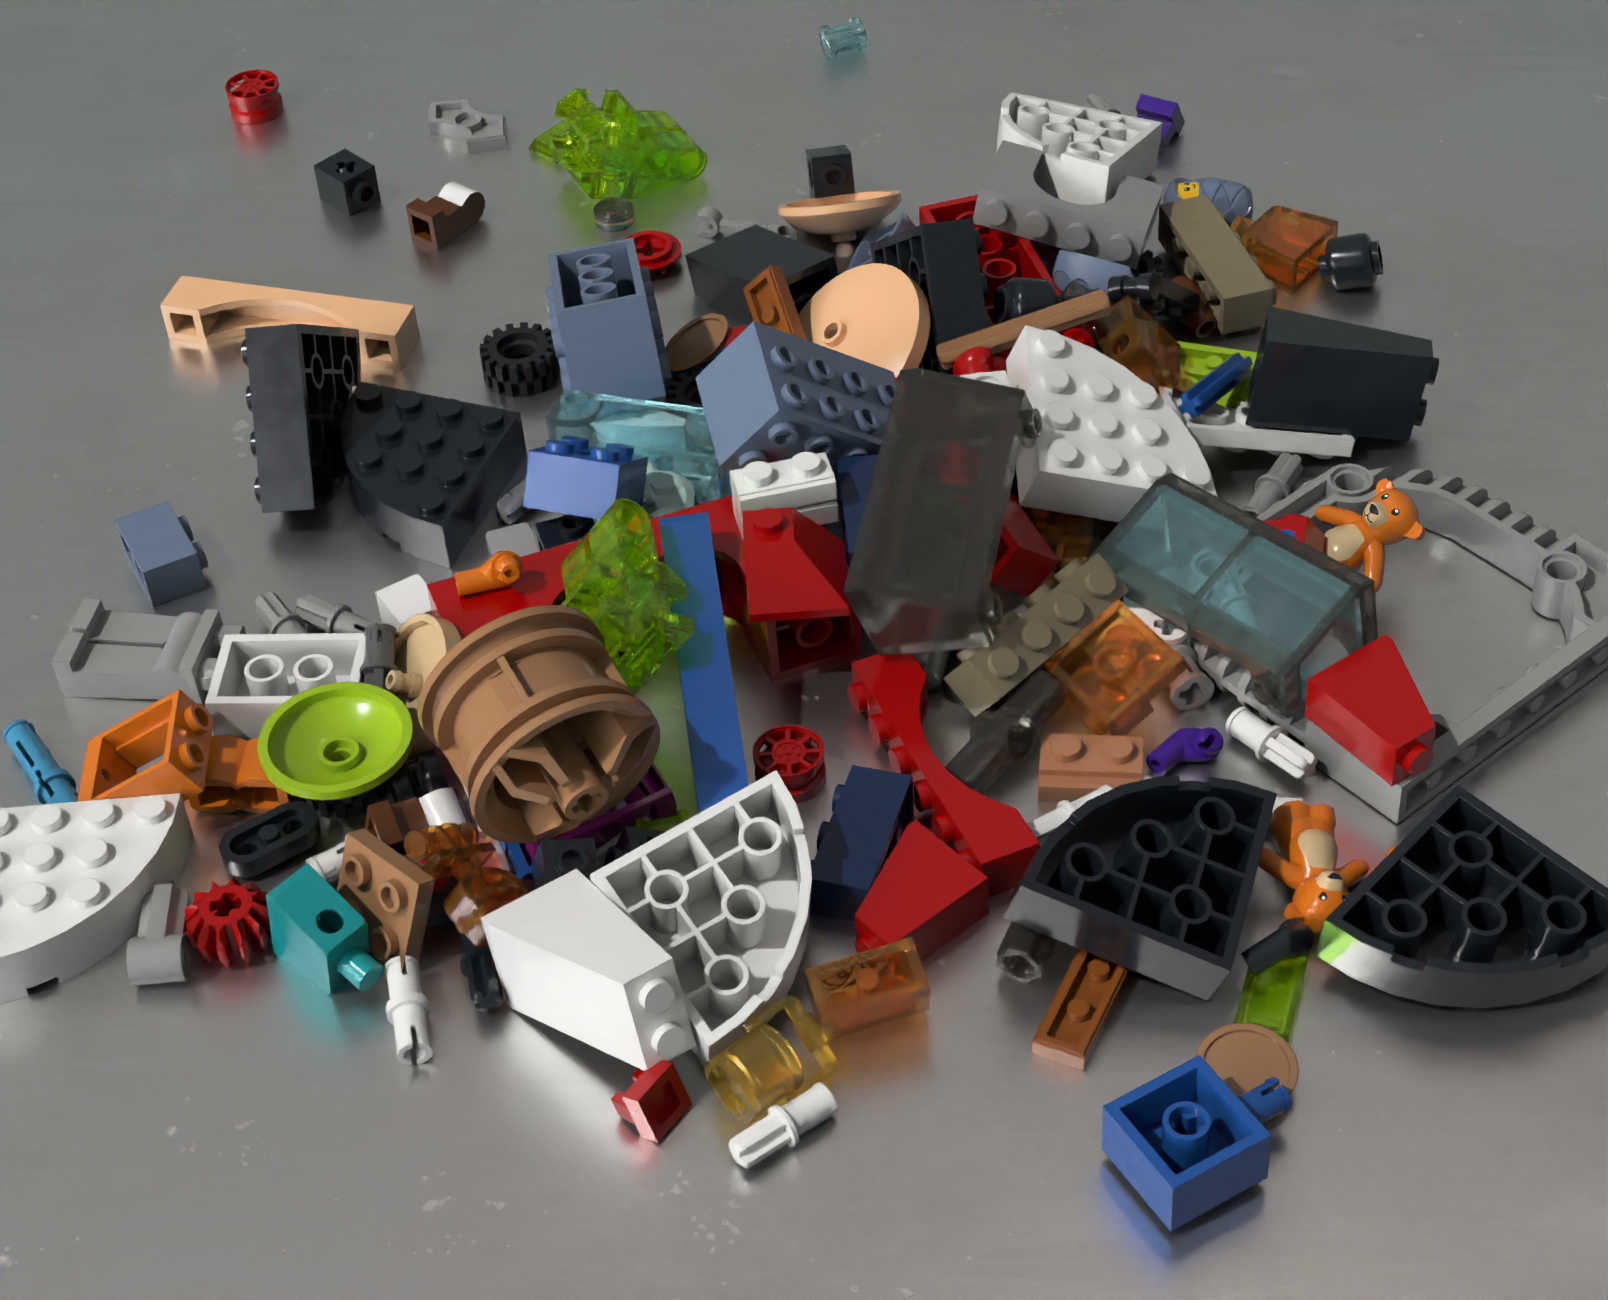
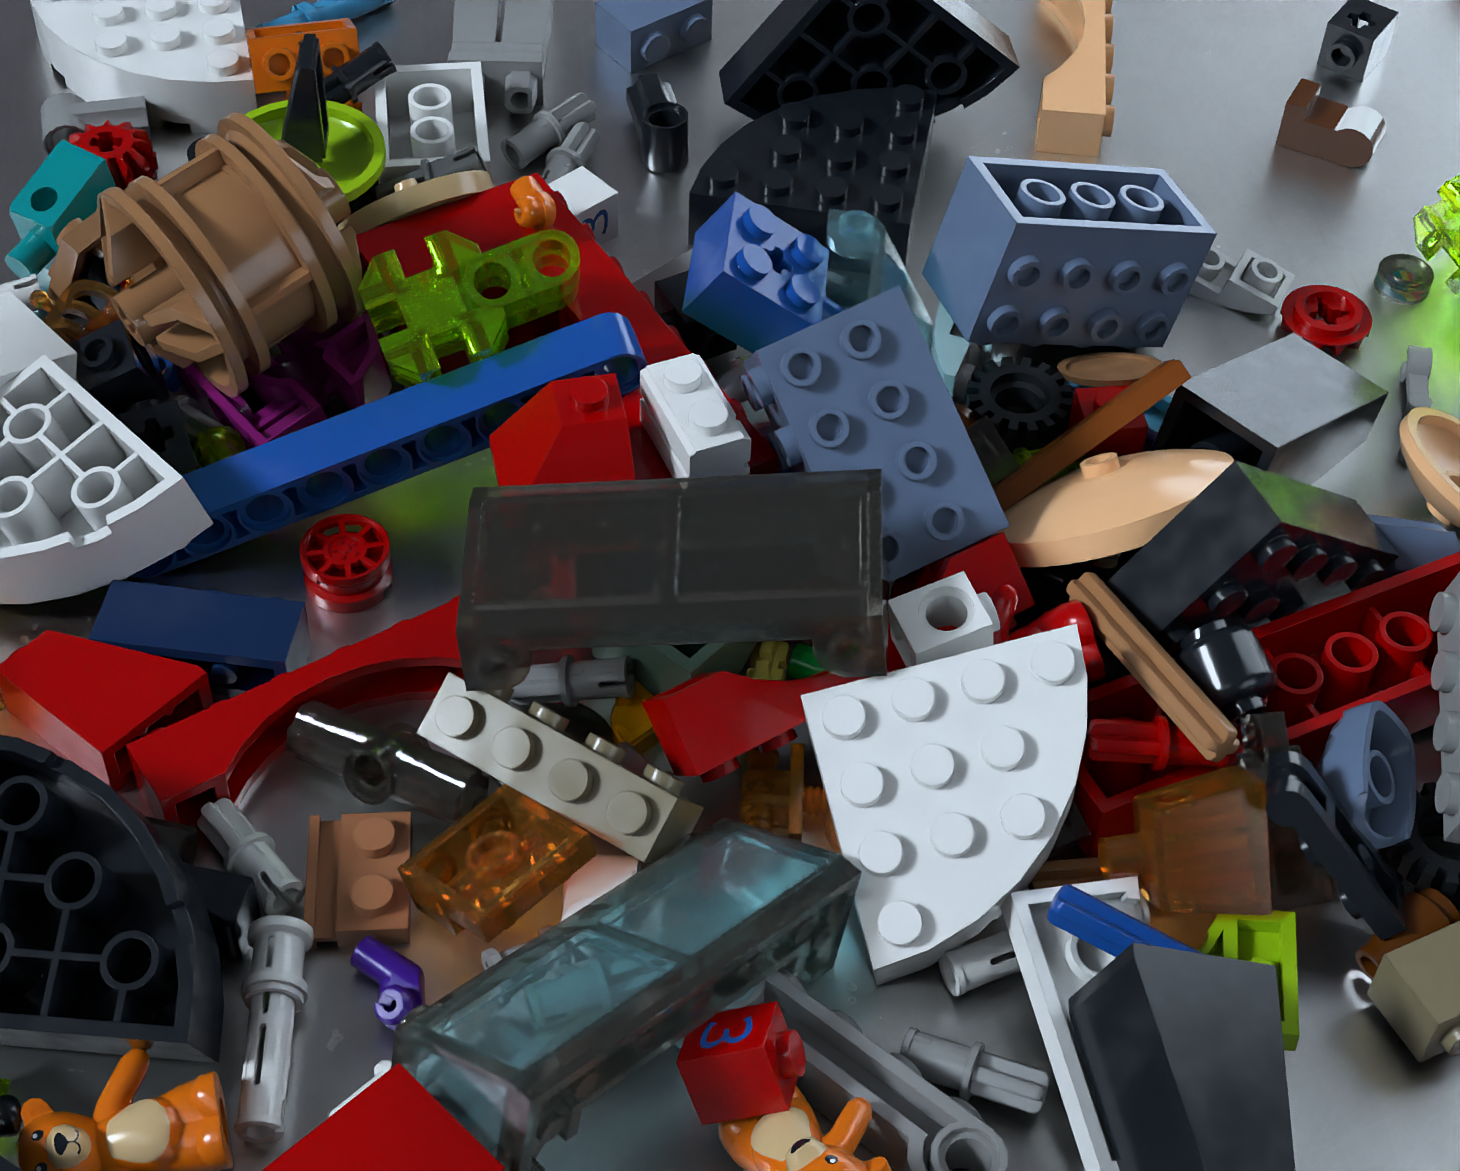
camera: 75 degrees right, 5 degrees up
none -> black slope [281,34,330,163]
none -> black axle [324,41,397,104]
none -> black piece [626,73,688,173]

